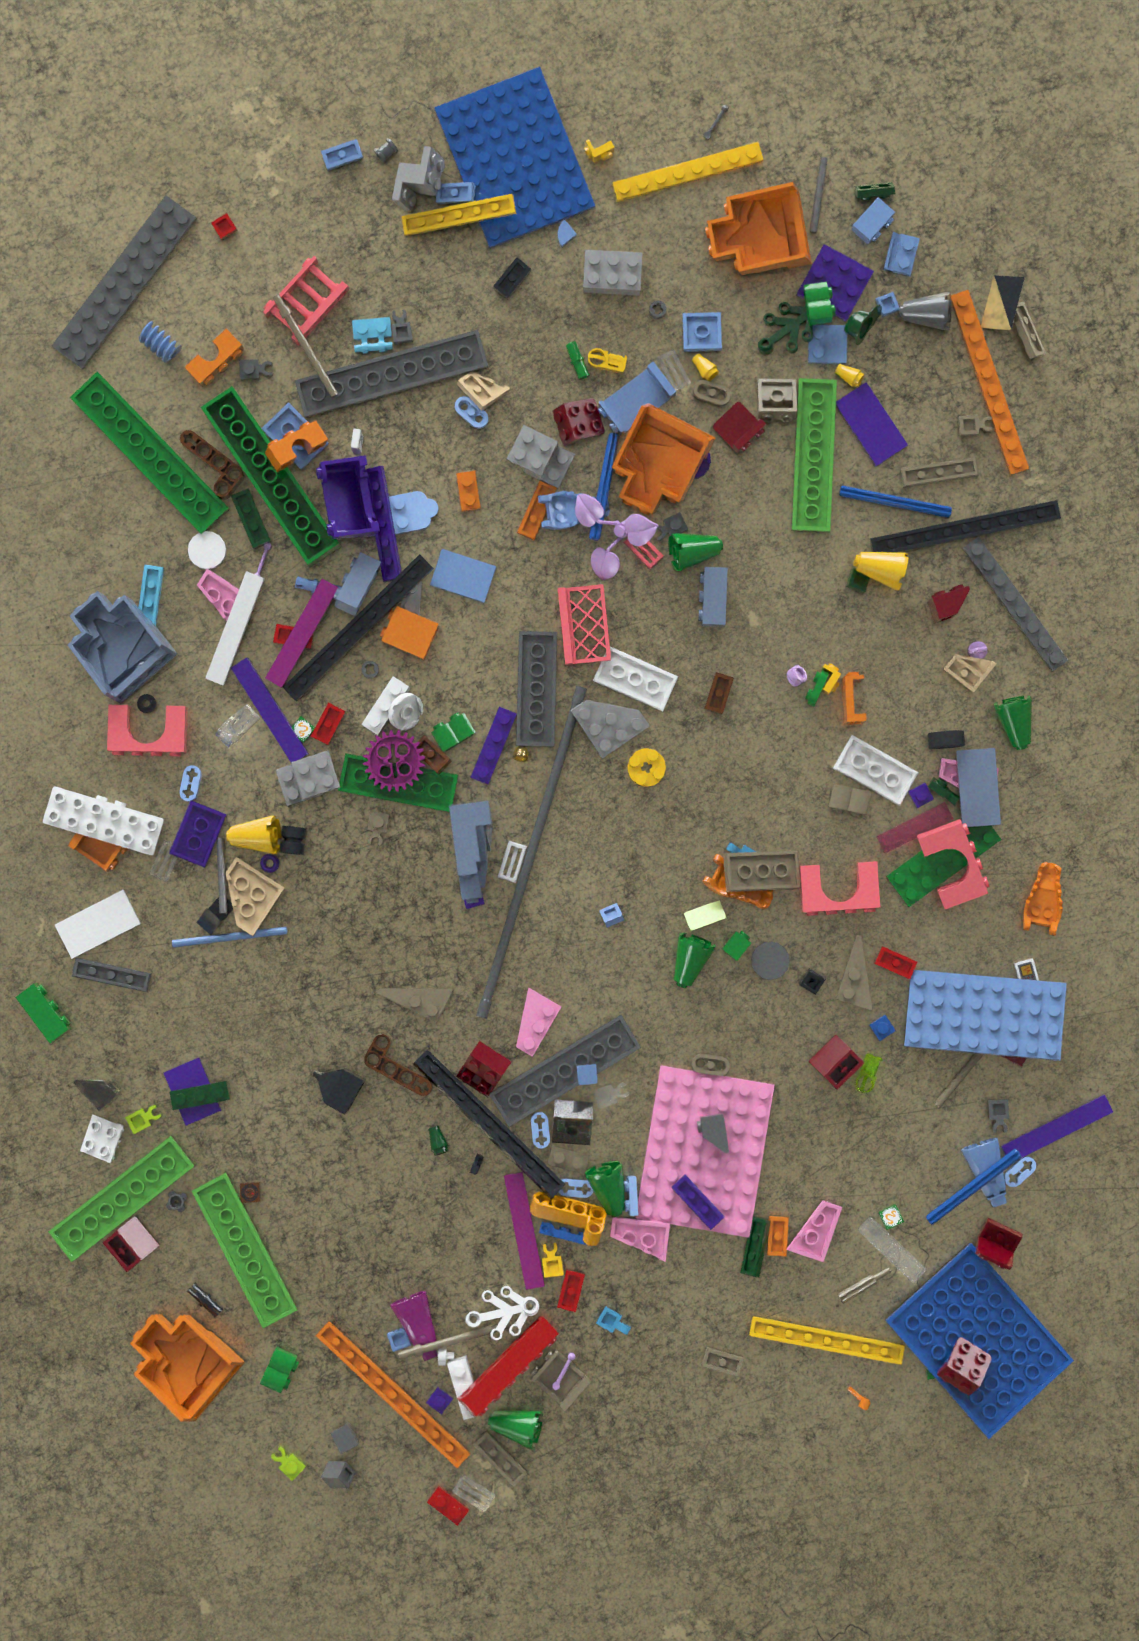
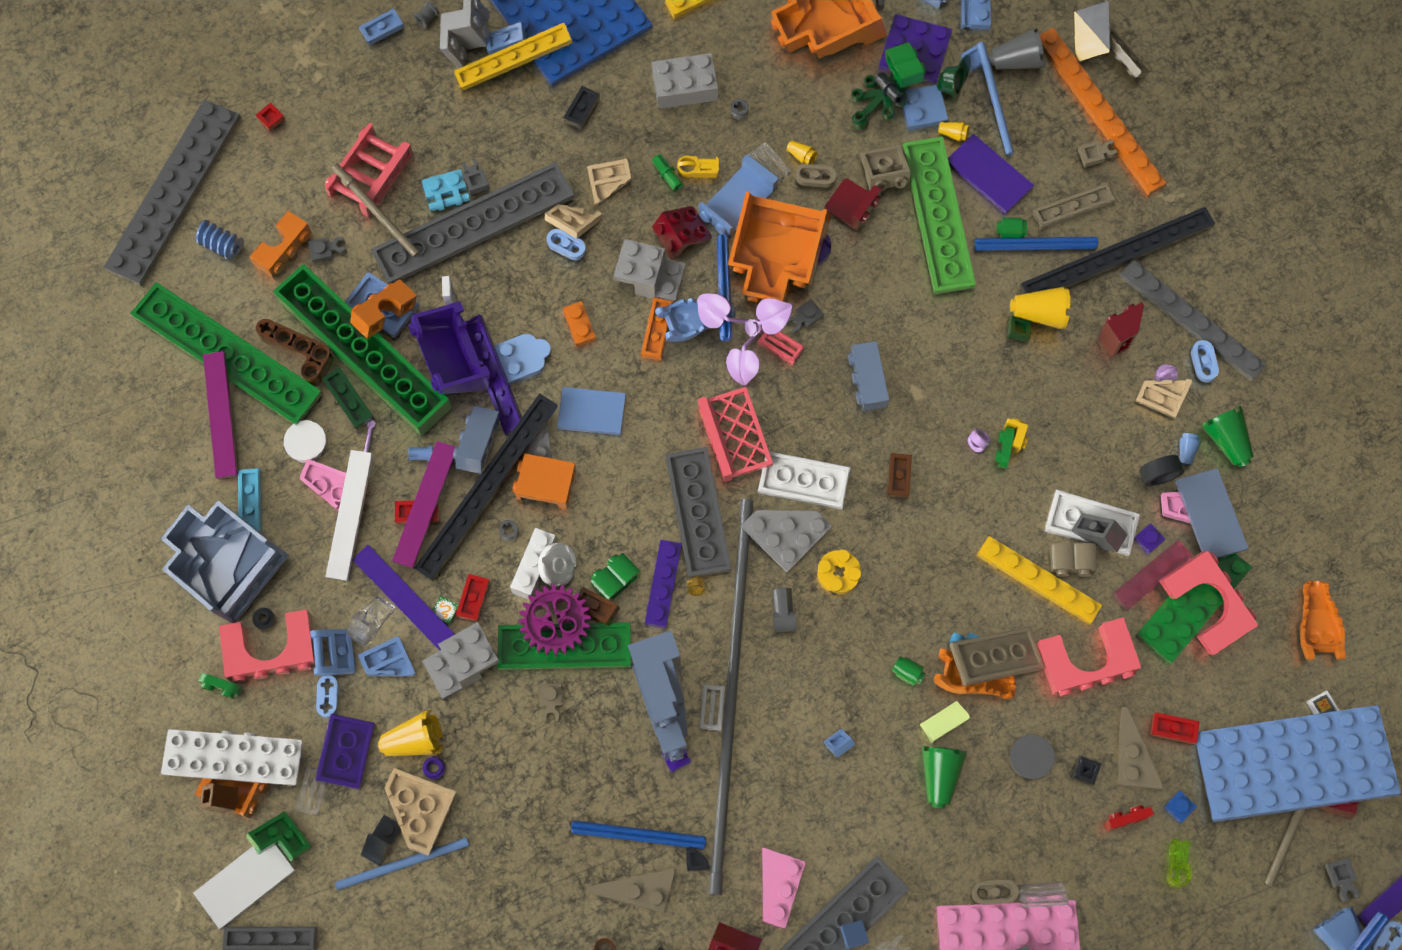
camera: 10 degrees left, 15 degrees down
flat silver bar [217,838,227,914] -> none
black wheel [279,826,307,855] -> none
medium blue tile [558,219,577,247] -> none
green cone [668,533,723,571] -> none
medium blue plate [682,312,722,352] -> none
green brick [722,931,751,961] -> none
dark red slope [808,1034,864,1090] -> none
orange panel [841,672,866,725] -> none
dark green plate [928,777,959,805] -> none
none -> green plate [198,673,243,699]
none -> reddish brown brick [200,783,239,813]
none -> magenta tile [203,351,238,479]
none -> green plate [246,811,311,861]
none -> medium blue plate [310,629,355,676]
none -> medium blue wing [358,636,417,677]
none -> blue axle [571,821,706,849]
none -> tan wing [587,159,631,206]
none -> black tile [686,848,710,872]
none -> dark grey piece [773,587,797,632]
none -> black pin [874,72,906,105]
none -> green brick [891,656,926,686]
none -> medium blue piece [977,42,1014,156]
none -> yellow plate [977,536,1102,625]
none -> green brick [996,217,1027,238]
none -> clear tile [1018,883,1068,908]
none -> dark grey slope [1071,513,1128,552]
none -> red plate [1104,805,1154,832]
none -> medium blue cone [1179,433,1201,466]
none -> light blue plate [1191,340,1219,382]

